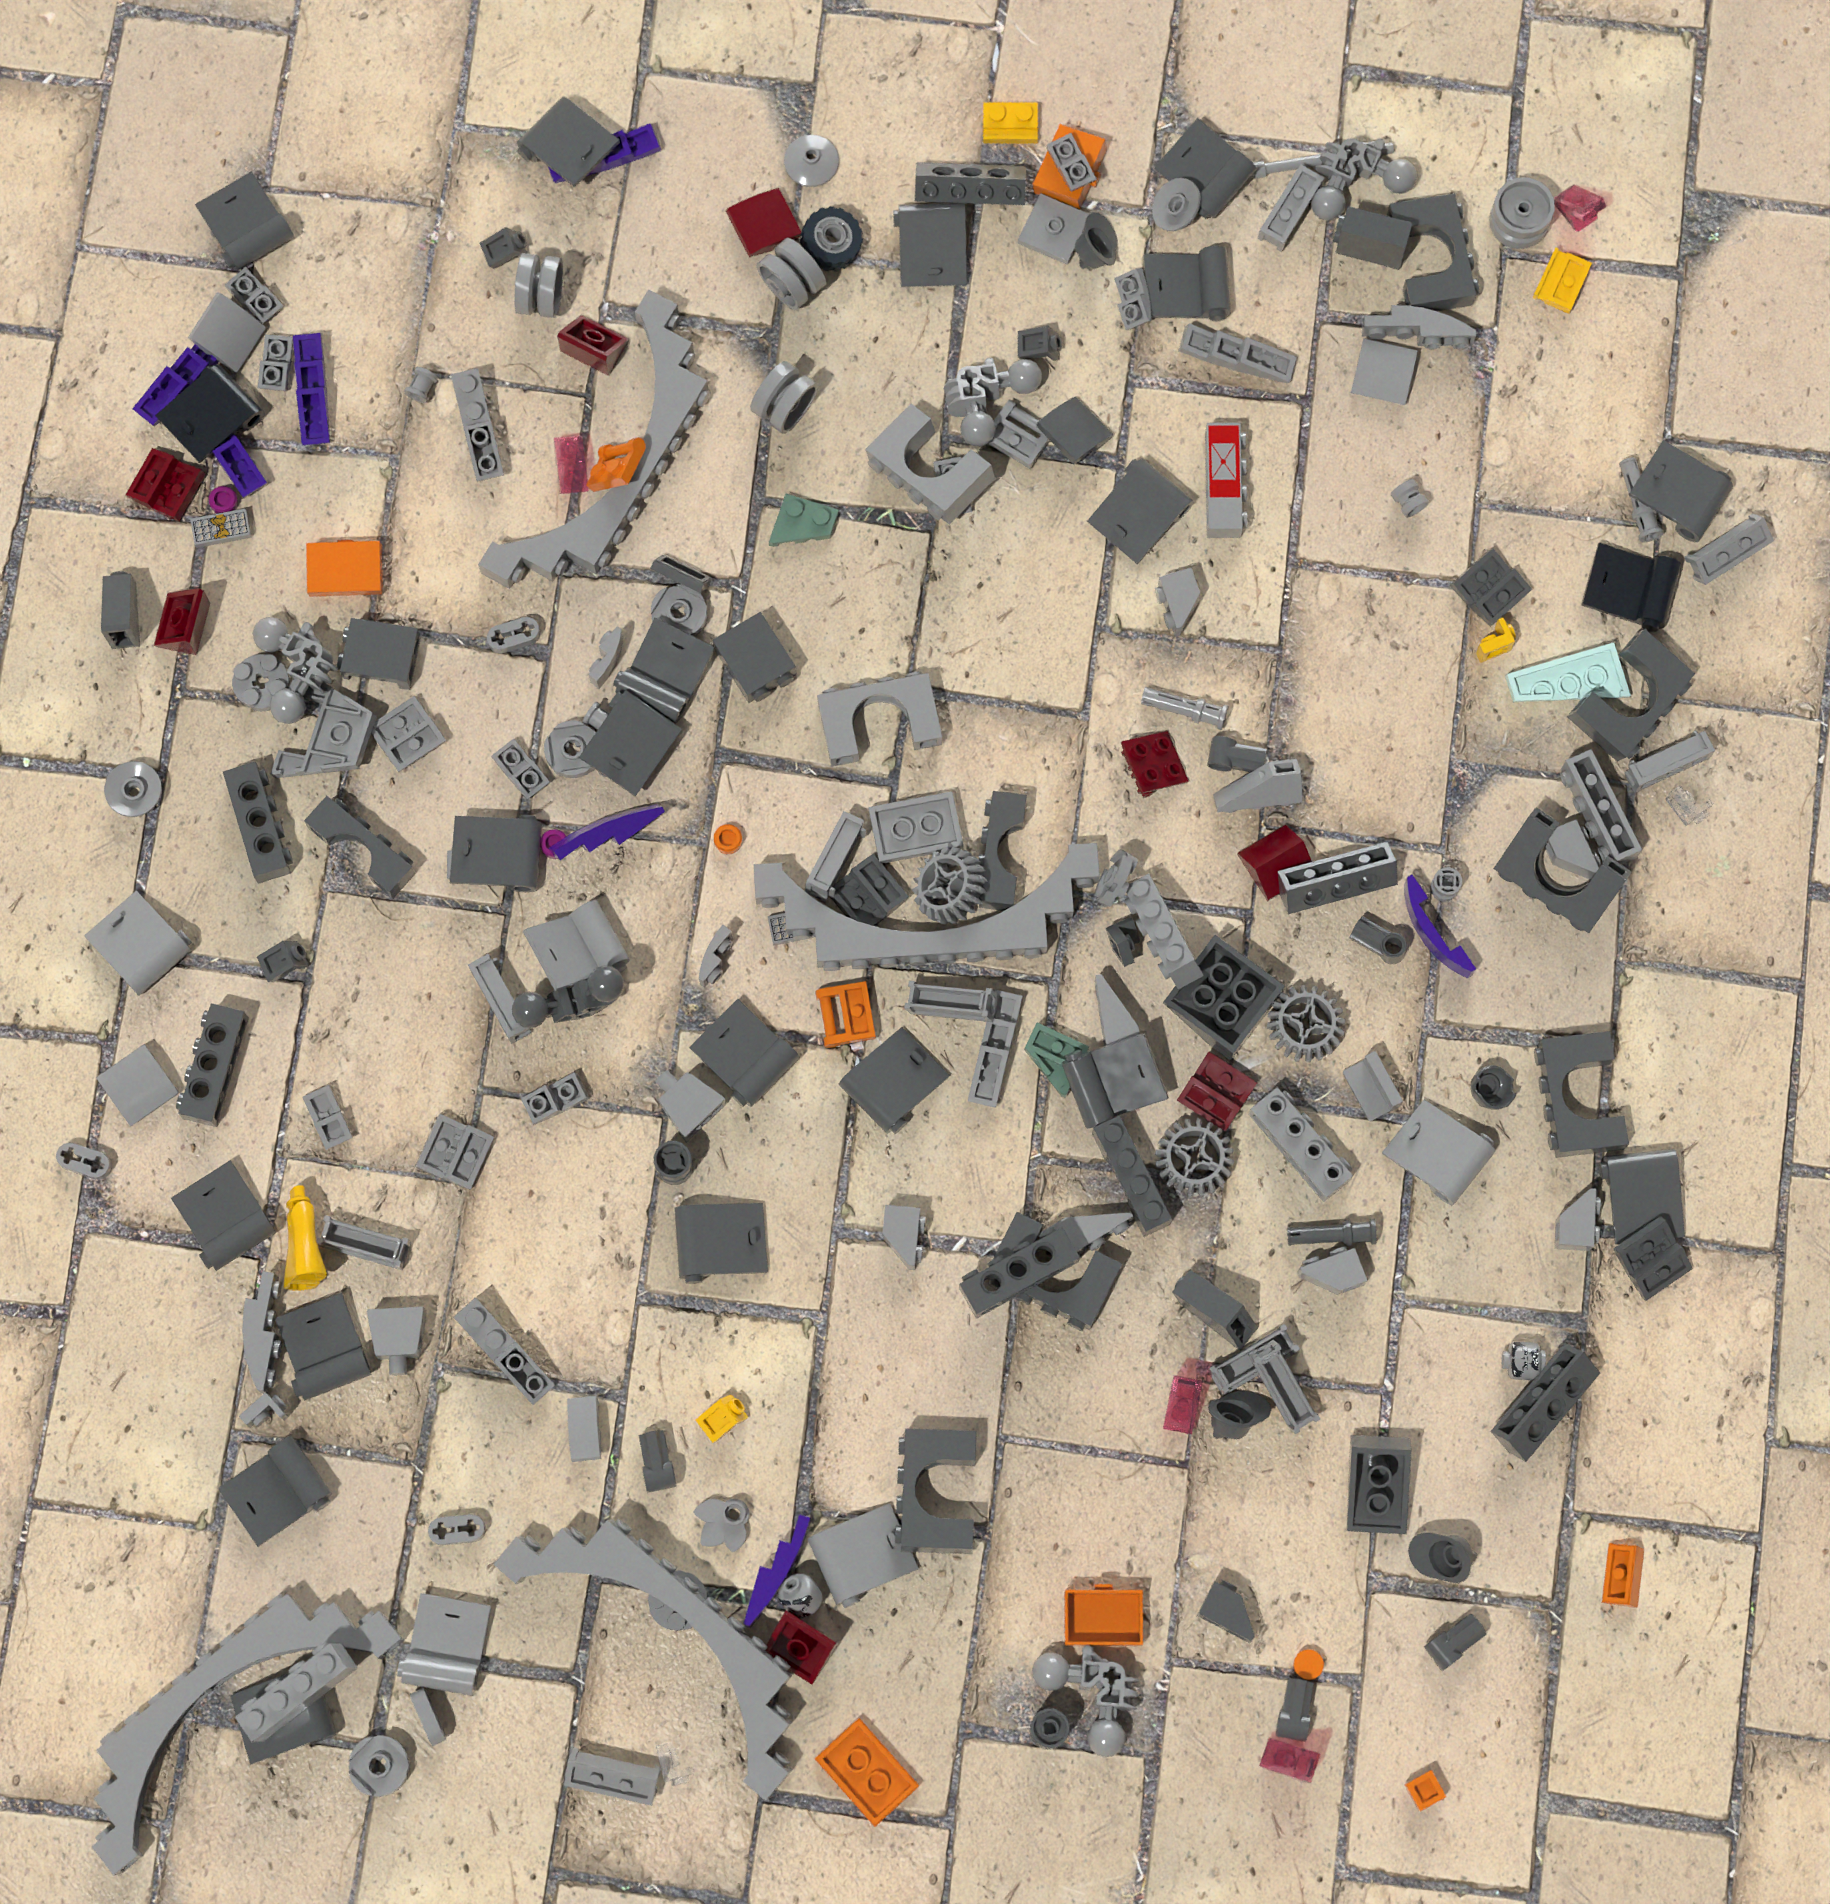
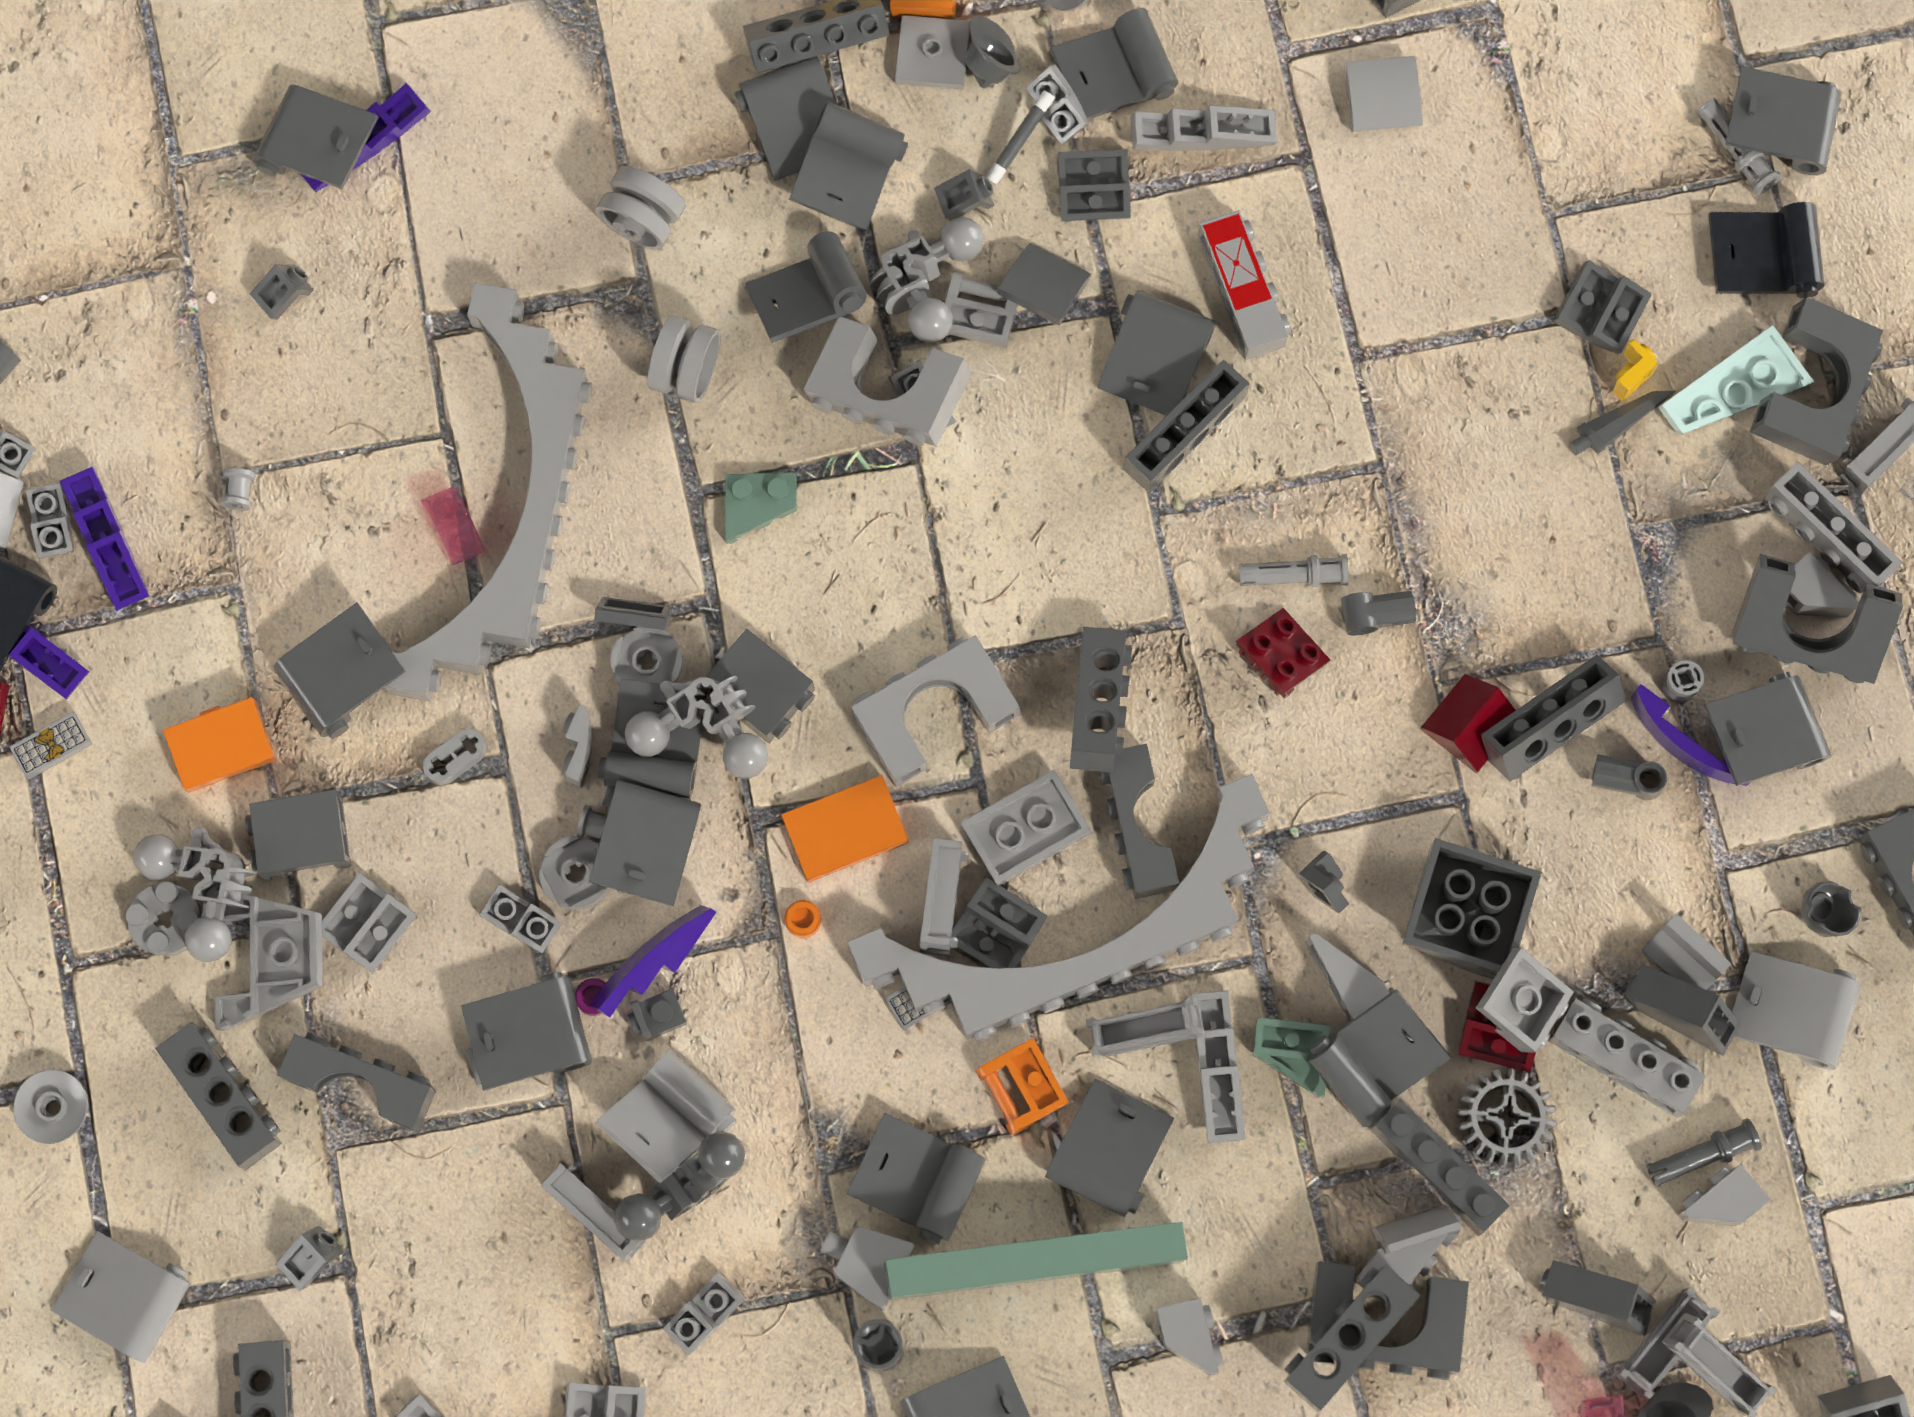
camera: 15 degrees left, 0 degrees up
dark red slope [153,588,210,655] -> none
magenta tile [209,486,238,514] -> none
light grey slope [451,368,504,482] -> none
light grey wheel [514,253,563,318] -> none
dark red slope [557,315,629,376] -> none
orange plate [586,437,646,492] -> none
light grey slope [699,925,733,988] -> none
dark red slope [726,188,801,257] -> none
light grey dish [784,135,839,187] -> none
black wheel [799,206,863,272] -> none
light grey gear [912,847,988,924] -> none
light grey plate [1095,849,1138,907] -> none
light grey brick [1124,874,1204,989] -> none
light grey slope [1155,568,1200,637] -> none
light grey slope [1213,759,1302,813] -> none
light grey gear [1267,985,1345,1063] -> none
light grey slope [1361,305,1476,349] -> none
light grey wheel [1391,479,1429,518] -> none
light grey container [1685,513,1774,585] -> none
none -> dark grey door [274,602,406,739]
none -> light grey piece [625,676,768,779]
none -> dark grey bracket [627,989,687,1041]
none -> dark grey door [745,231,867,343]
none -> orange tile [781,775,909,883]
none -> dark grey door [789,101,908,232]
none -> sand green tile [884,1222,1188,1301]
none -> dark grey bar [986,90,1055,185]
none -> dark grey slope [1058,149,1131,222]
none -> dark grey brick [1070,627,1132,773]
none -> dark grey brick [1124,359,1249,494]
none -> light grey slope [1372,1205,1462,1254]
none -> light grey plate [1476,948,1574,1052]
none -> dark grey bar [1569,391,1676,455]
none -> dark grey slope [1626,964,1741,1056]
none -> dark grey door [1703,672,1832,786]

